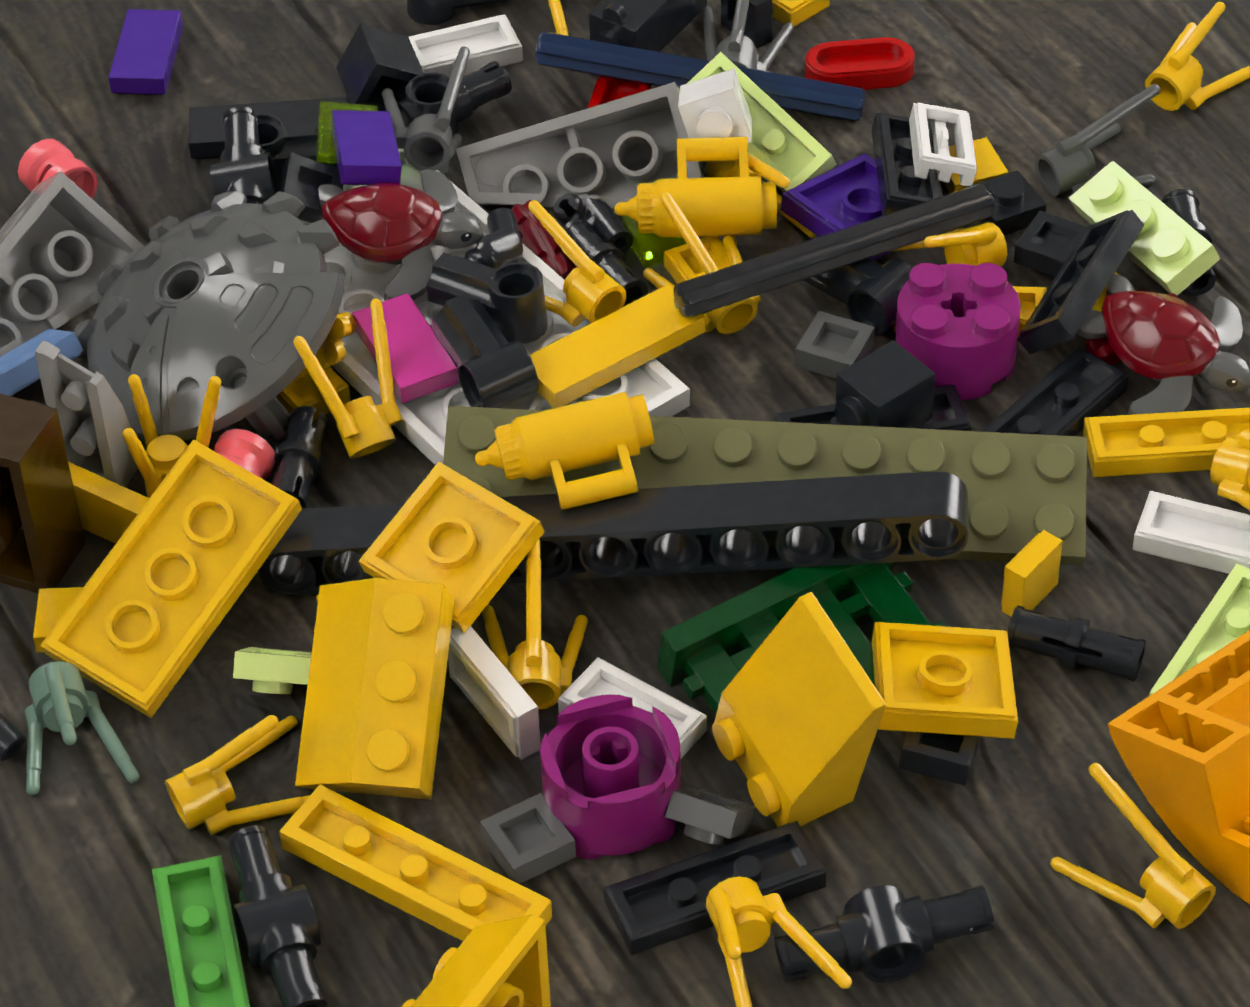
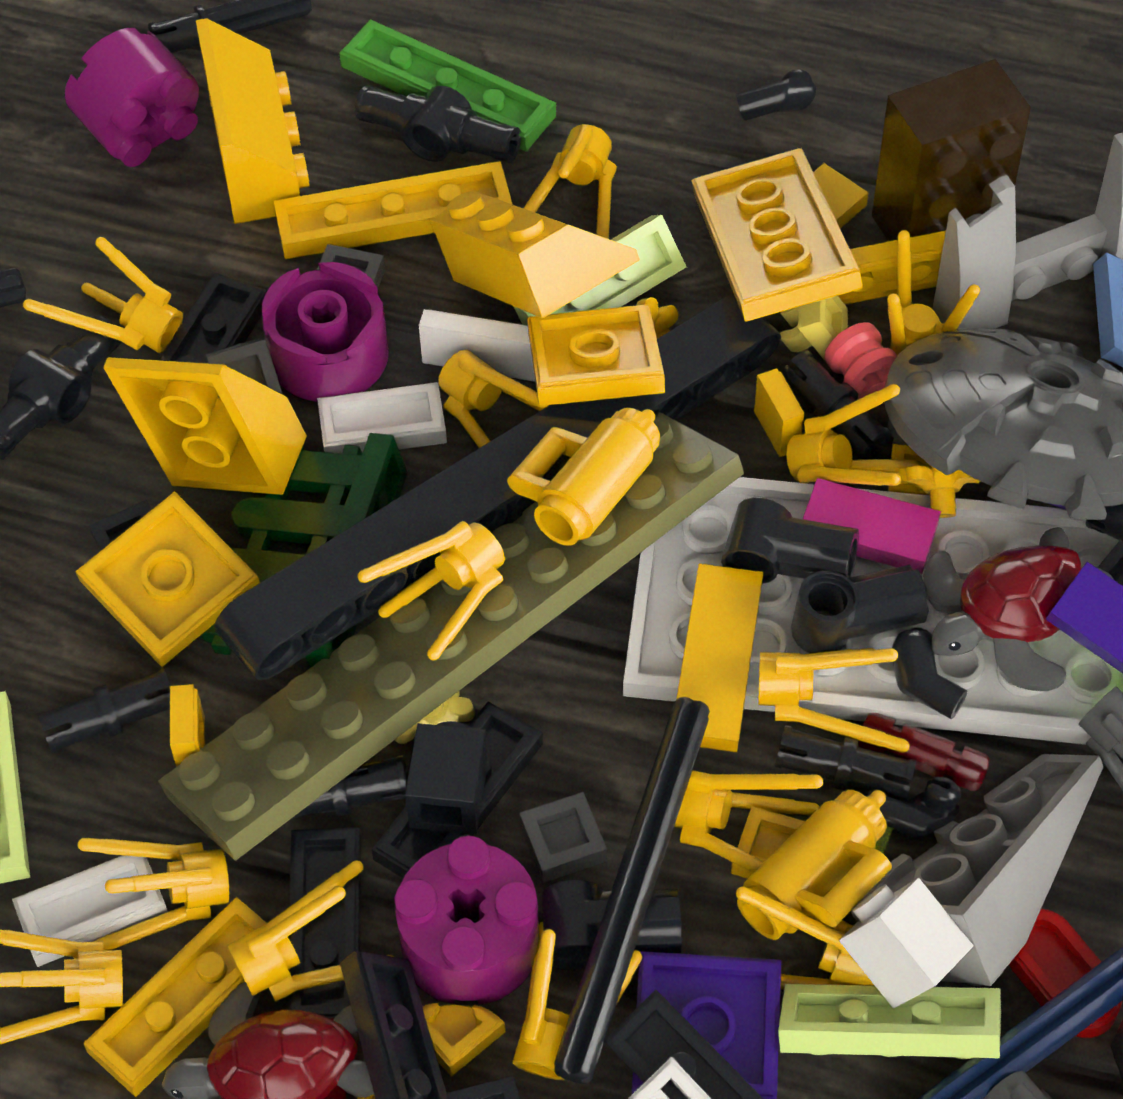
camera: 135 degrees right, 10 degrees up
sand green plant [24,661,140,796] -> none
none -> yellow plant [73,838,229,959]
none -> yellow plant [227,860,393,1002]
none -> yellow plant [357,521,505,661]
none -> yellow tile [754,368,804,457]

